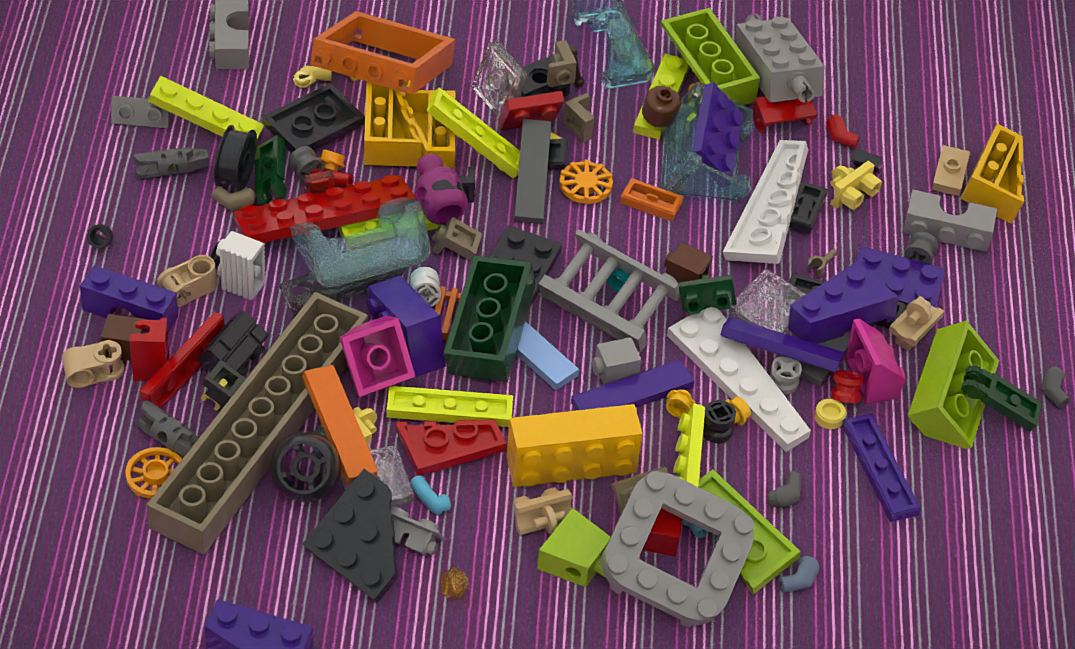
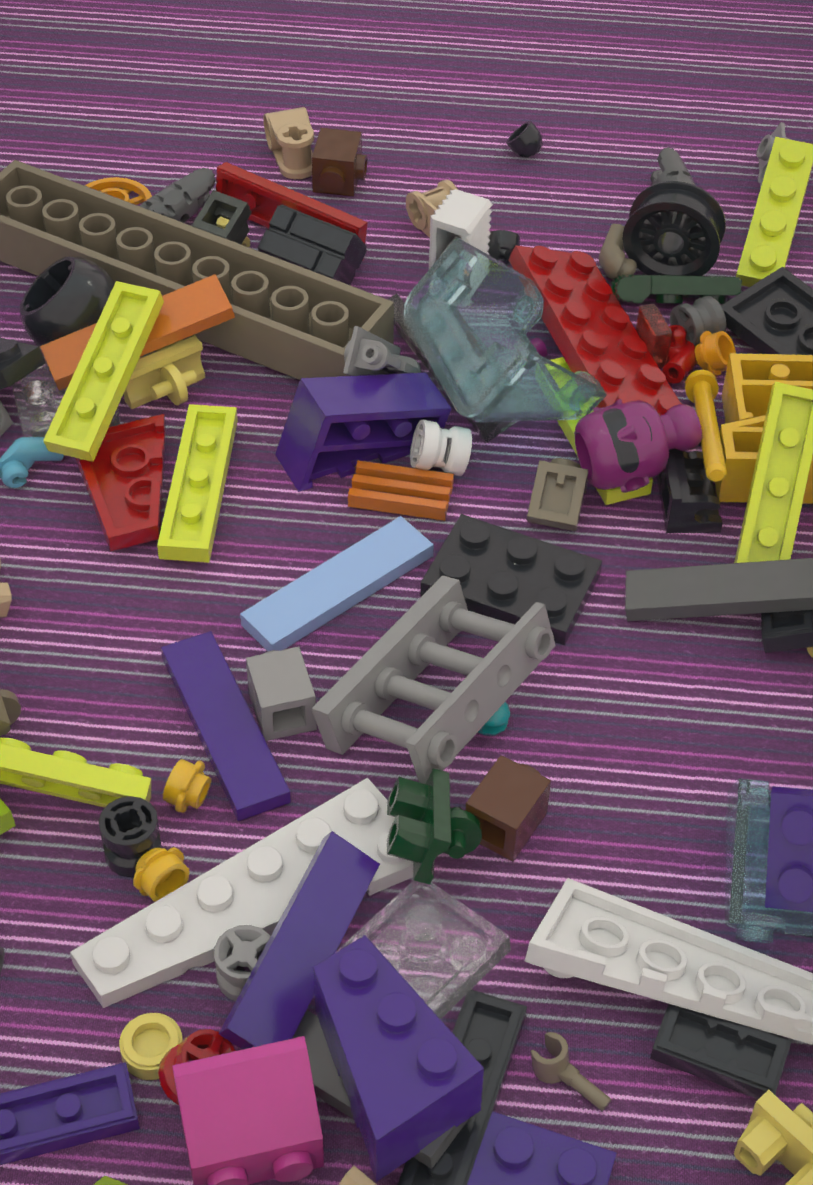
camera: 95 degrees right, 0 degrees up
dark purple arch [80,265,178,332] -> none
red hinge [130,318,170,381] -> none
dark pink slope [340,316,416,397] -> none
dark green brick [444,256,536,382] -> none
yellow brick [506,404,643,487] -> none
light orange wheel [559,159,613,204] -> none
orange tile [620,178,684,222] -> none
none -> neon yellow plate [43,281,164,462]
none -> light grey hinge [343,326,421,376]
none -> yellow bar [685,370,727,482]

